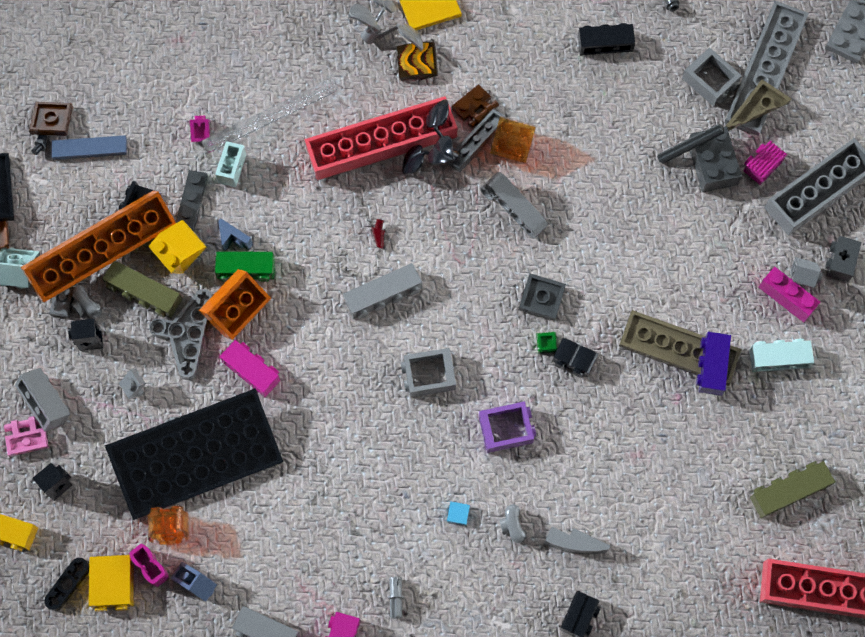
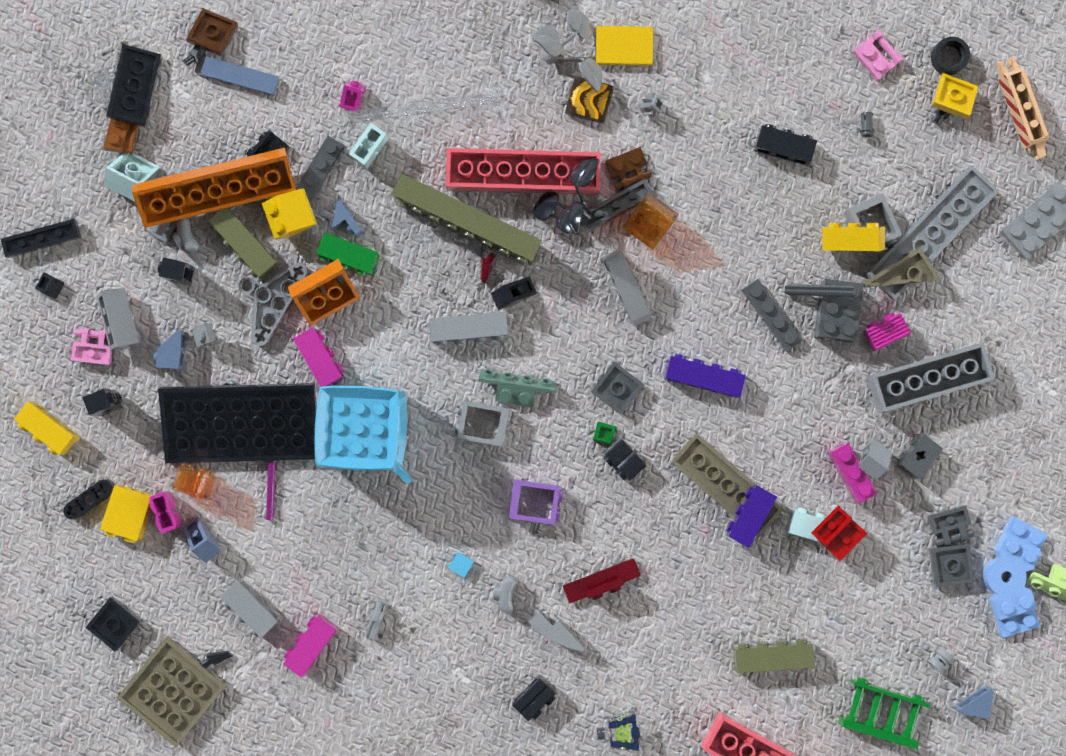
camera: 20 degrees right, 15 degrees up
none -> sand blue slope [153,330,186,370]
none -> magenta bar [266,462,276,520]
none -> medium azure piece [315,386,413,485]
none -> olive brick [392,173,542,267]
none -> sand green bracket [478,369,556,407]
none -> black slope [490,276,537,311]
none -> dark red bracket [563,558,641,604]
none -> torso [596,710,642,751]
none -> light grey gear [639,93,663,118]
none -> dark purple brick [664,354,746,398]
none -> dark grey plate [741,279,803,352]
none -> red slope [811,505,867,562]
none -> yellow brick [822,223,885,251]

